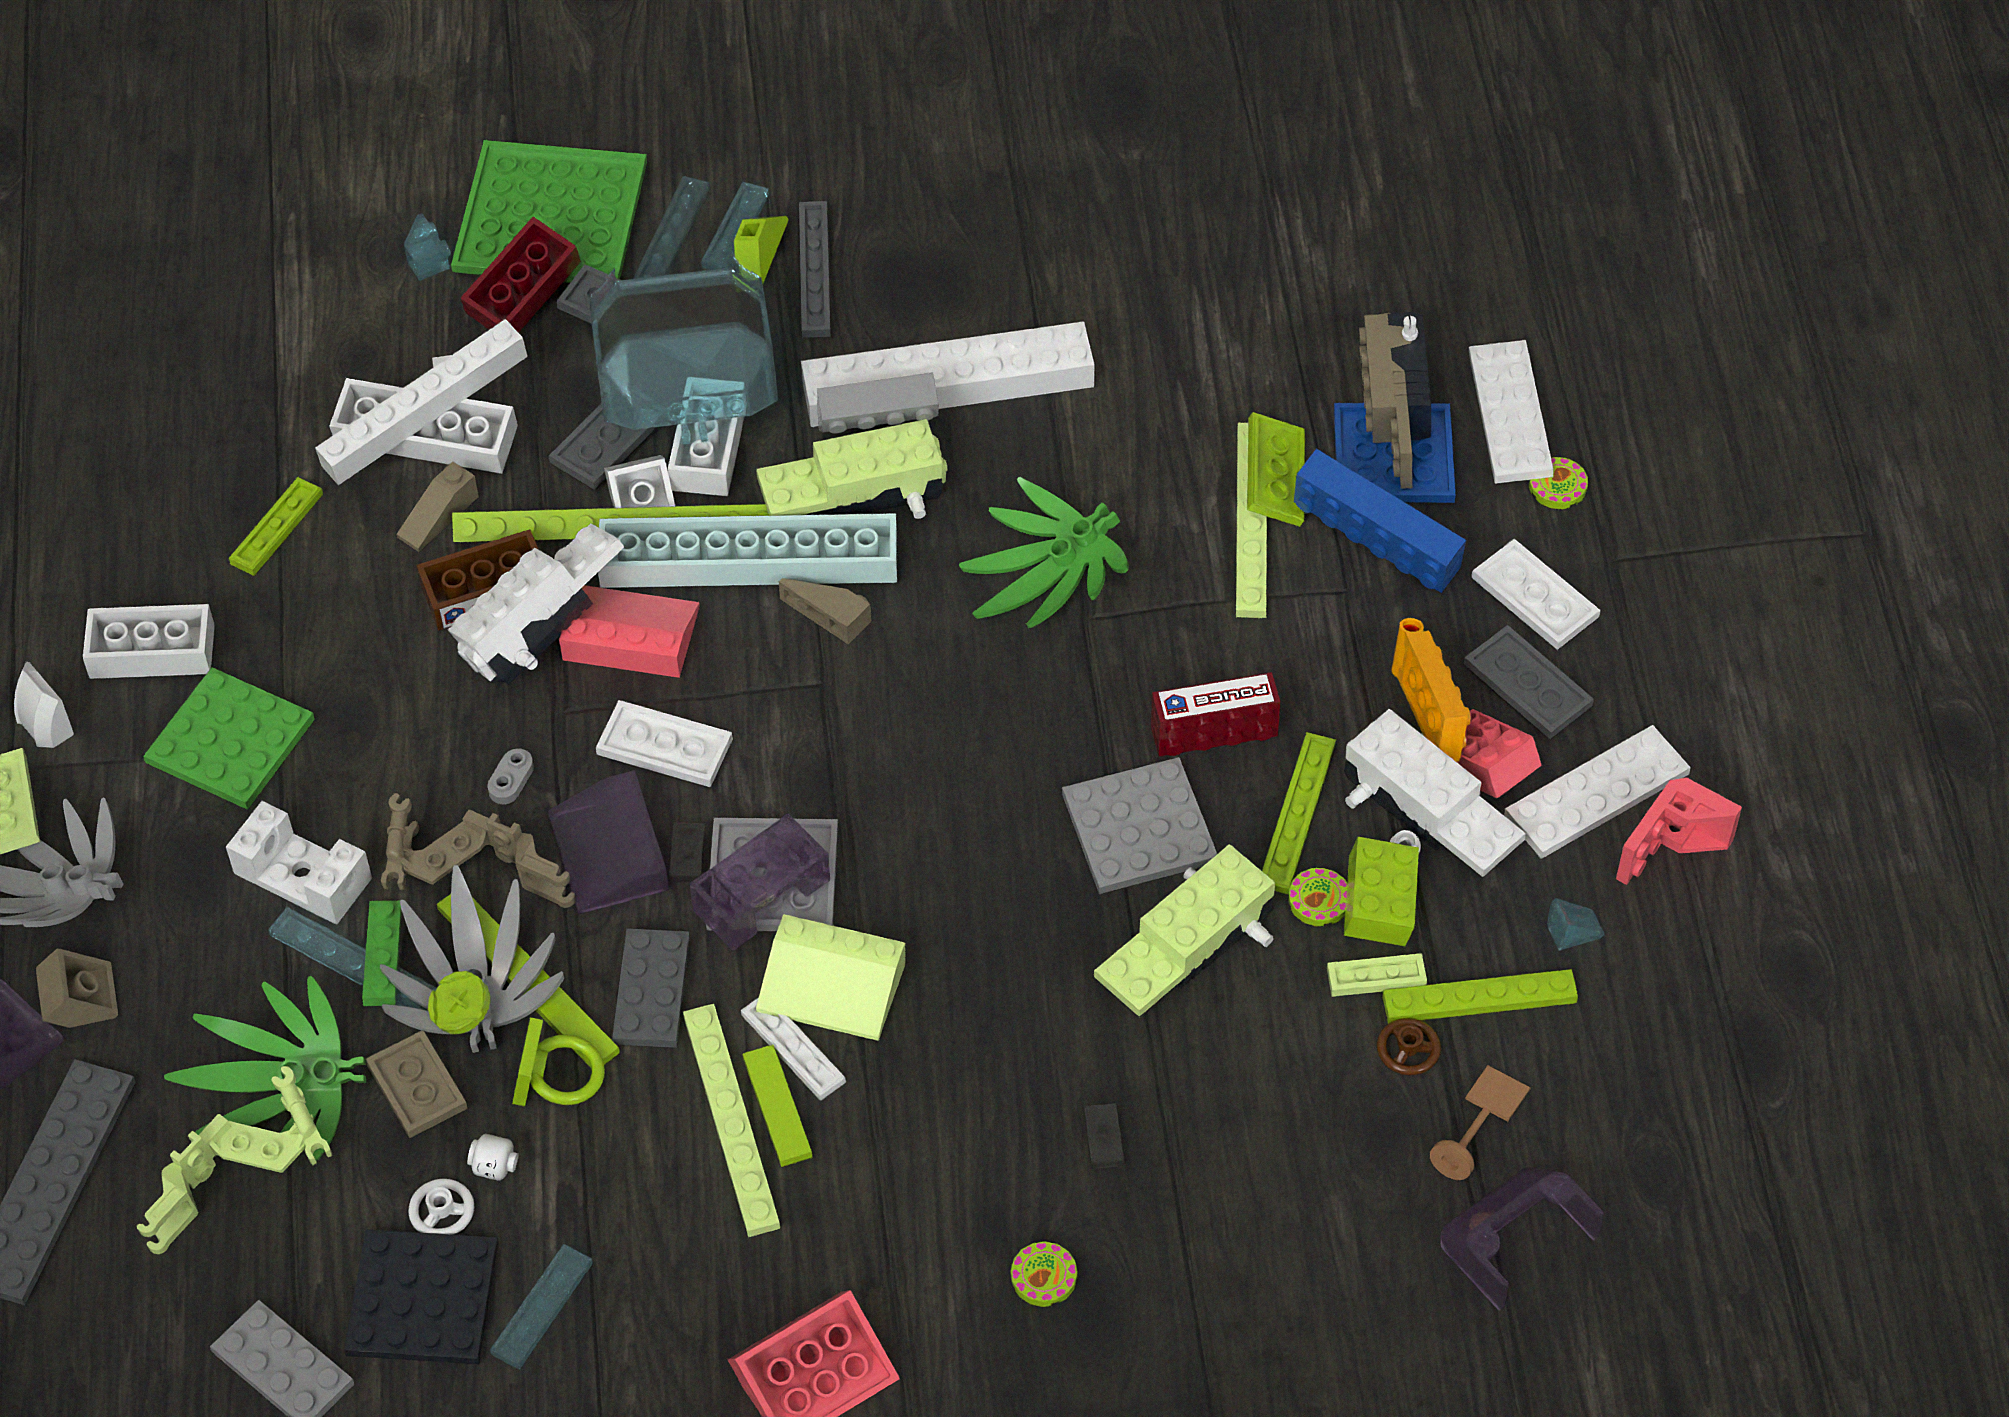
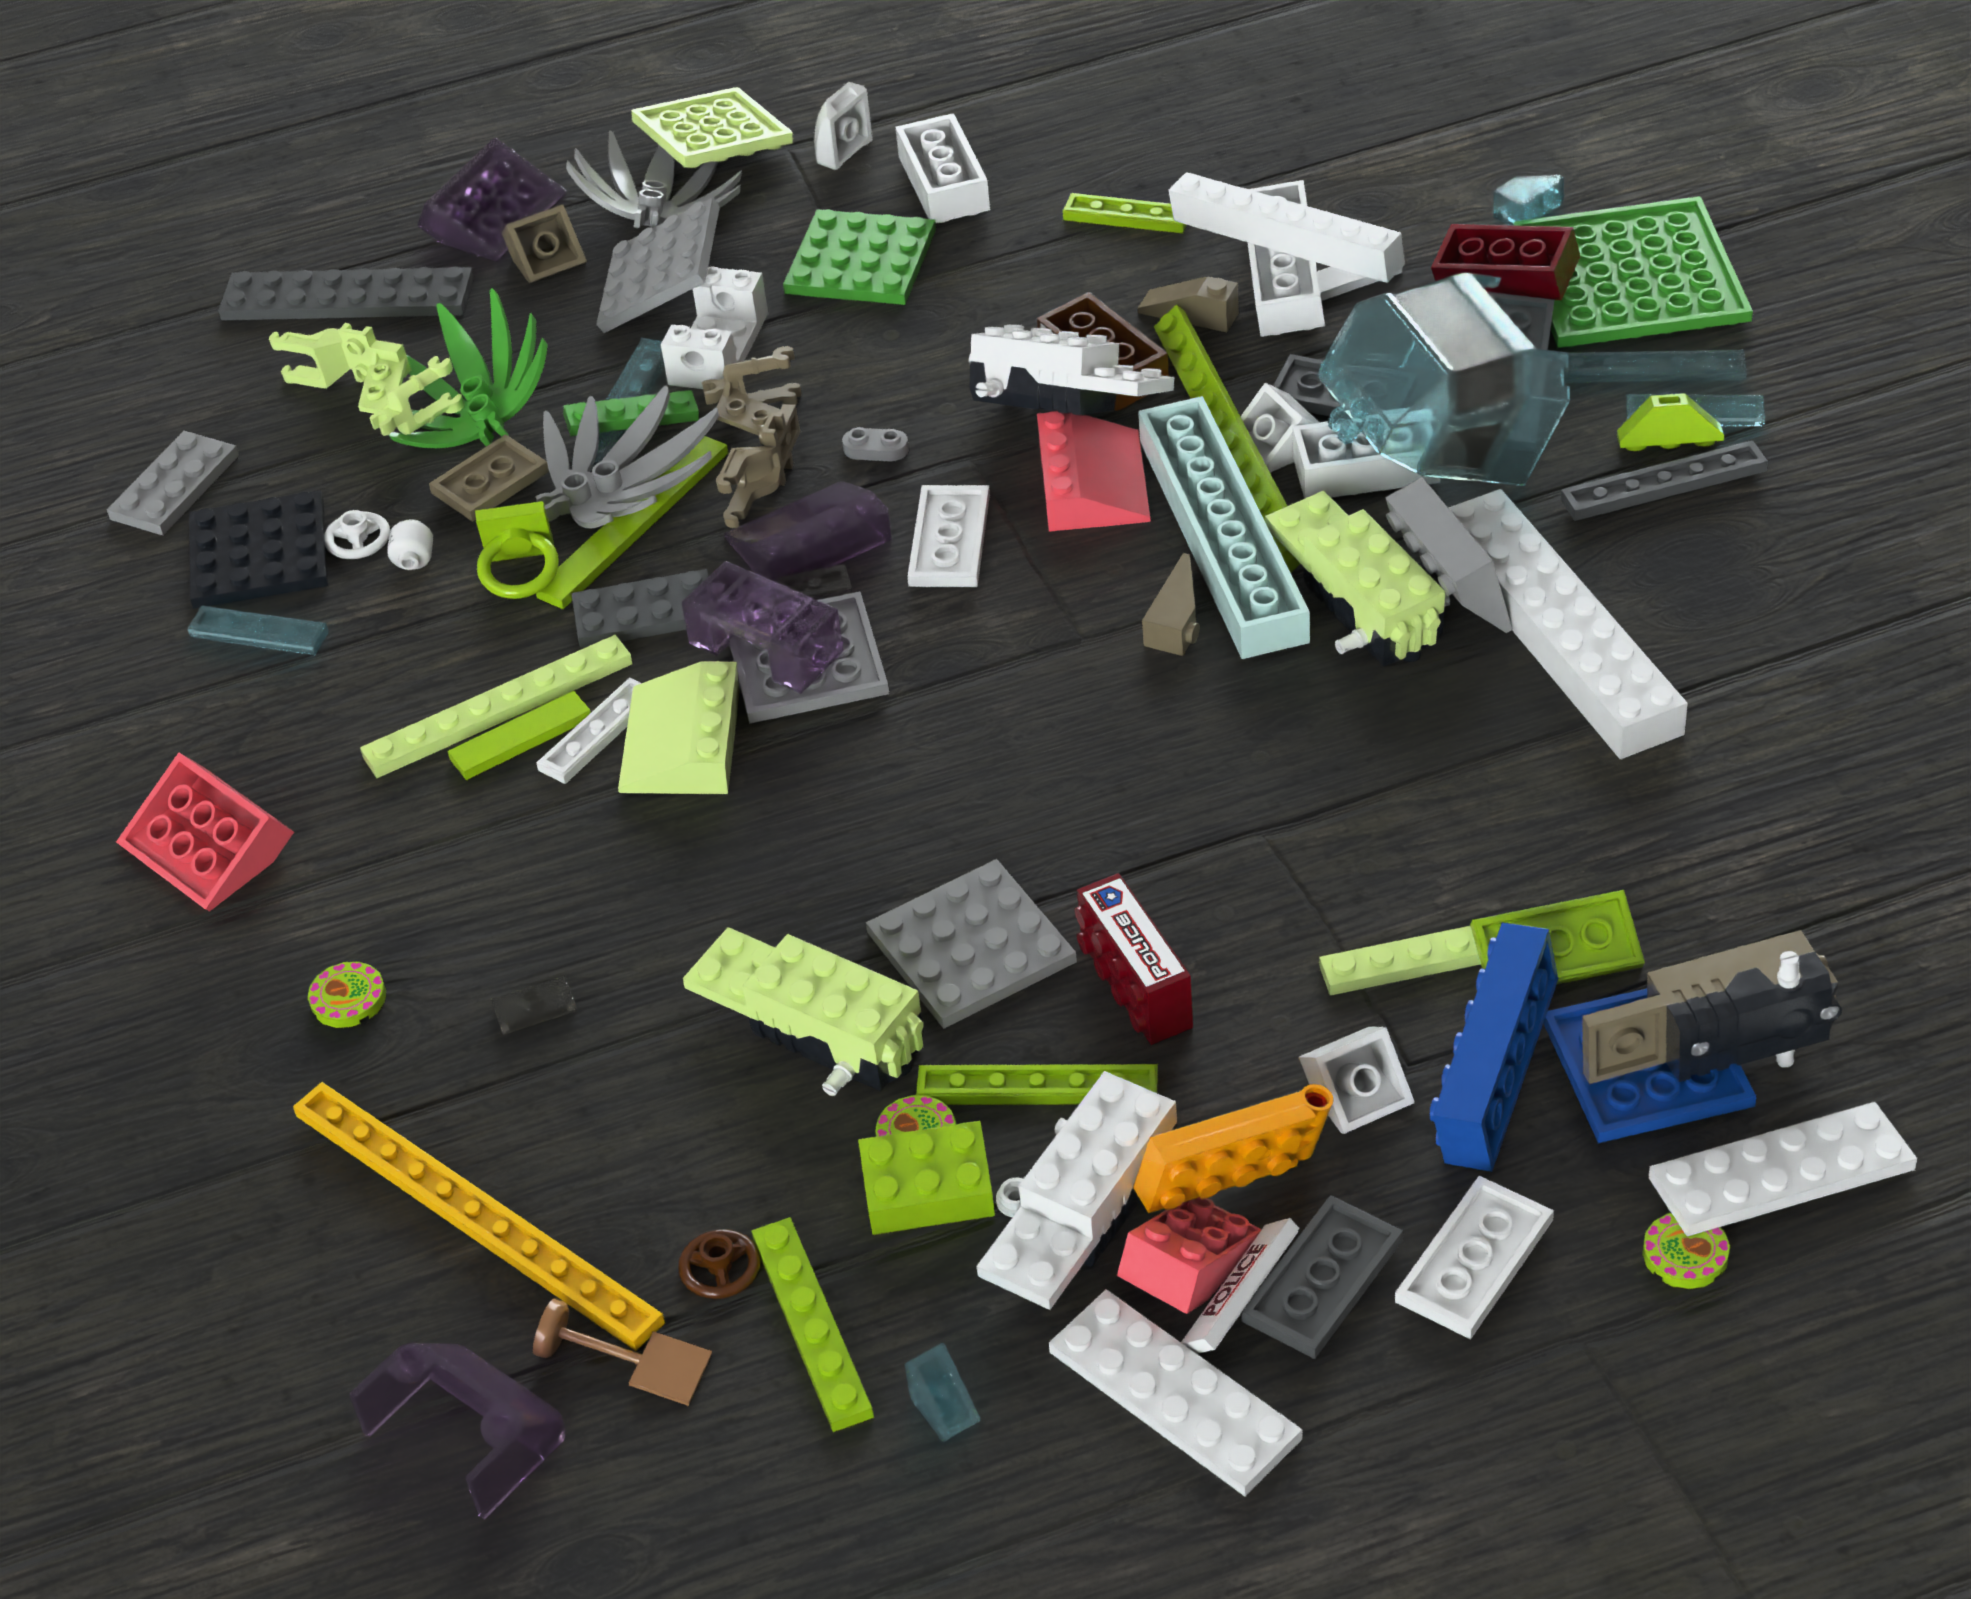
camera: 80 degrees right, 10 degrees down
lime tile [428,971,491,1034] -> none
bright green plant [959,477,1129,628] -> none
yellowish green plate [1327,953,1427,997] -> none
coral bracket [1616,778,1742,885] -> none
none -> yellow plate [293,1082,665,1351]
none -> light grey plate [596,197,720,333]
none -> white tile [1181,1218,1299,1354]
none -> white slope [1299,1027,1415,1134]

